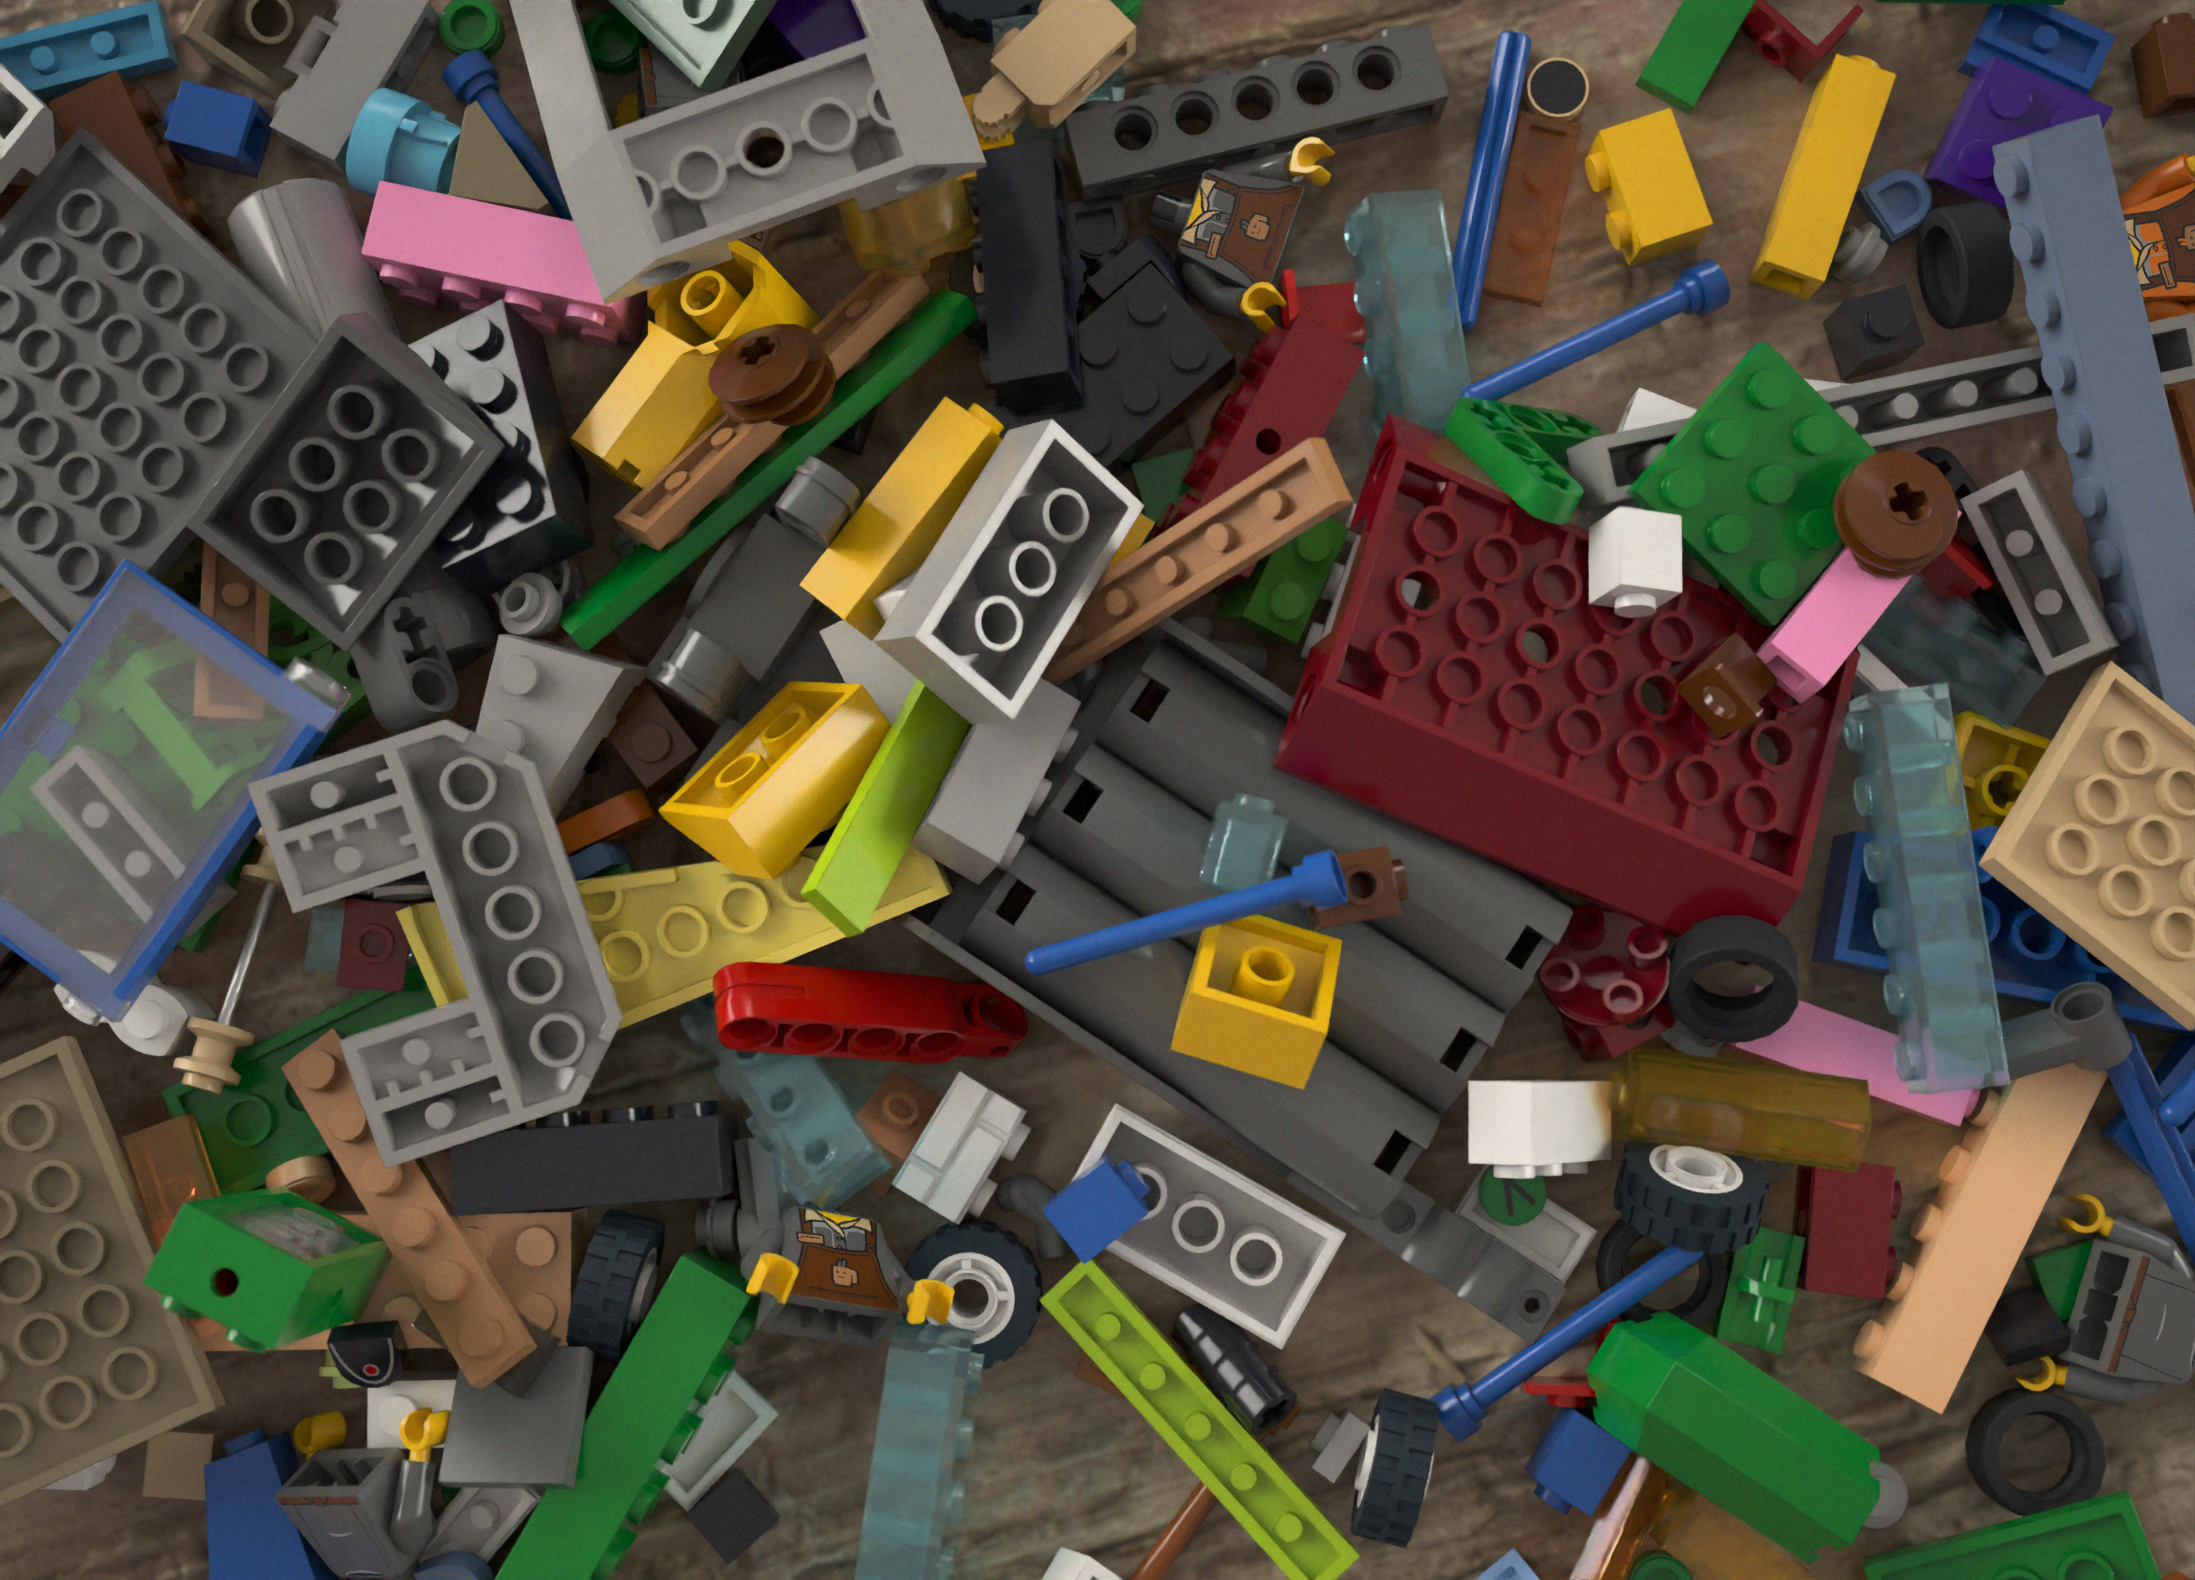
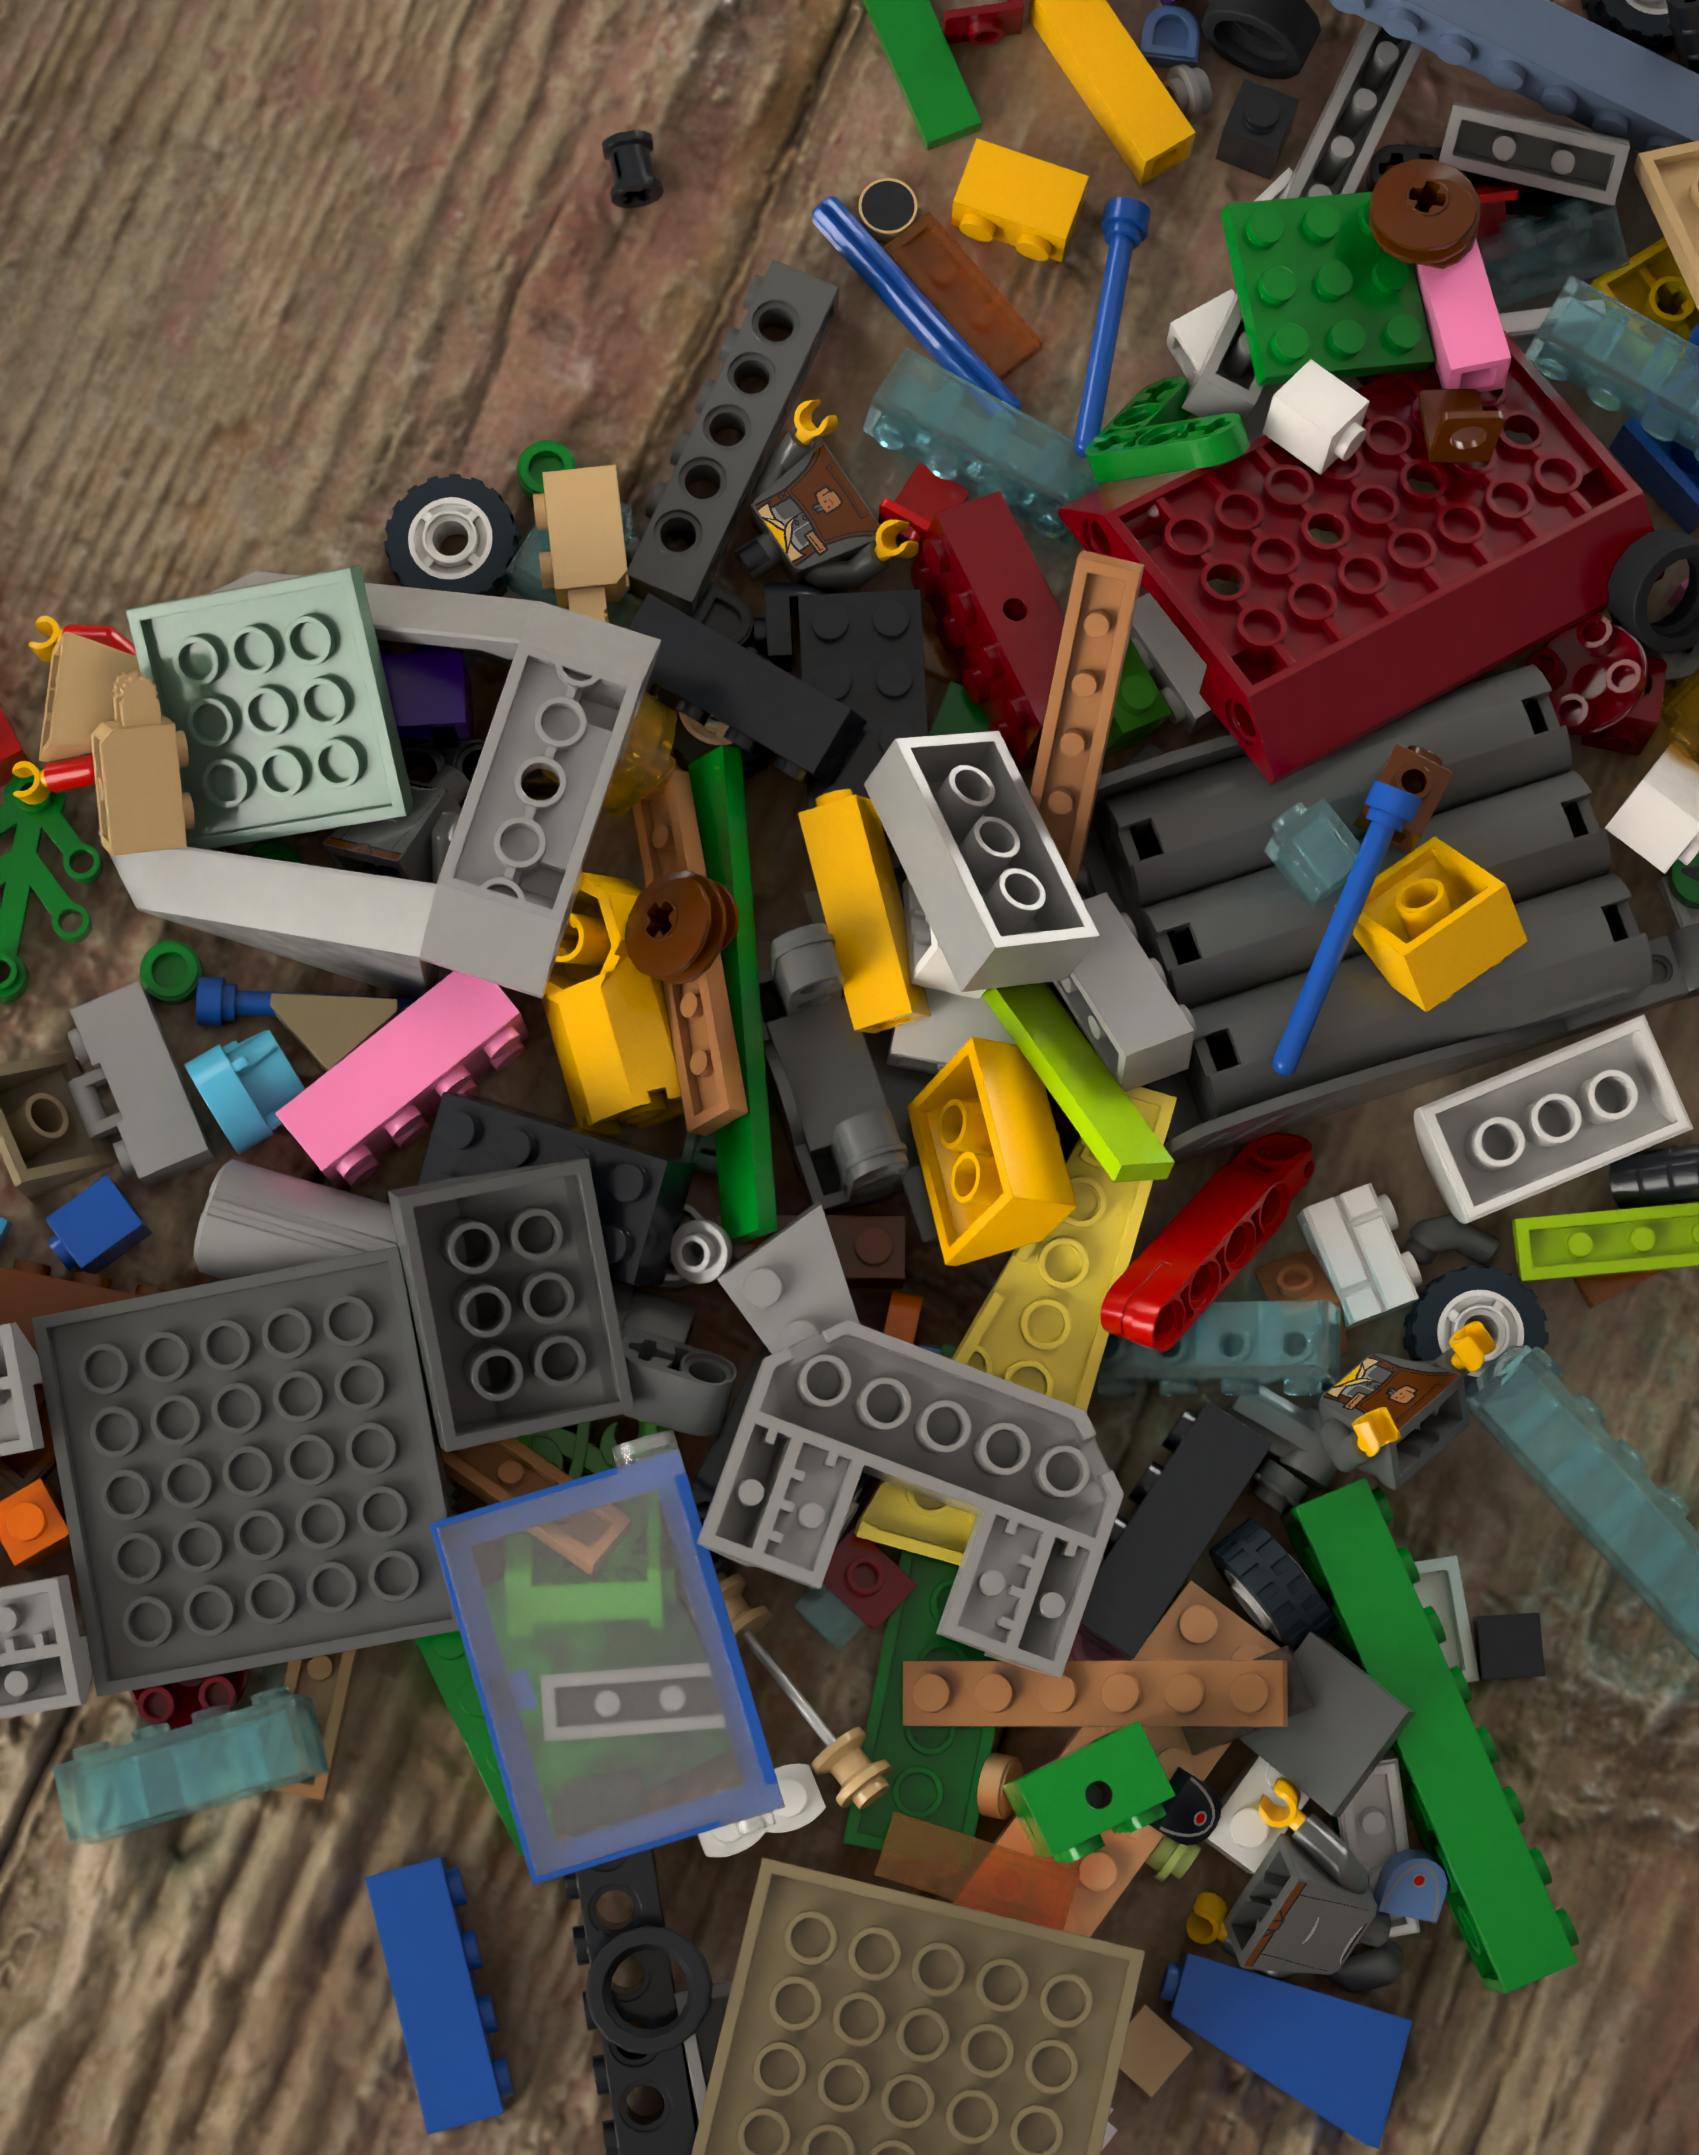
camera: 60 degrees left, 5 degrees down
blue brick [1042,1153,1151,1264] -> none

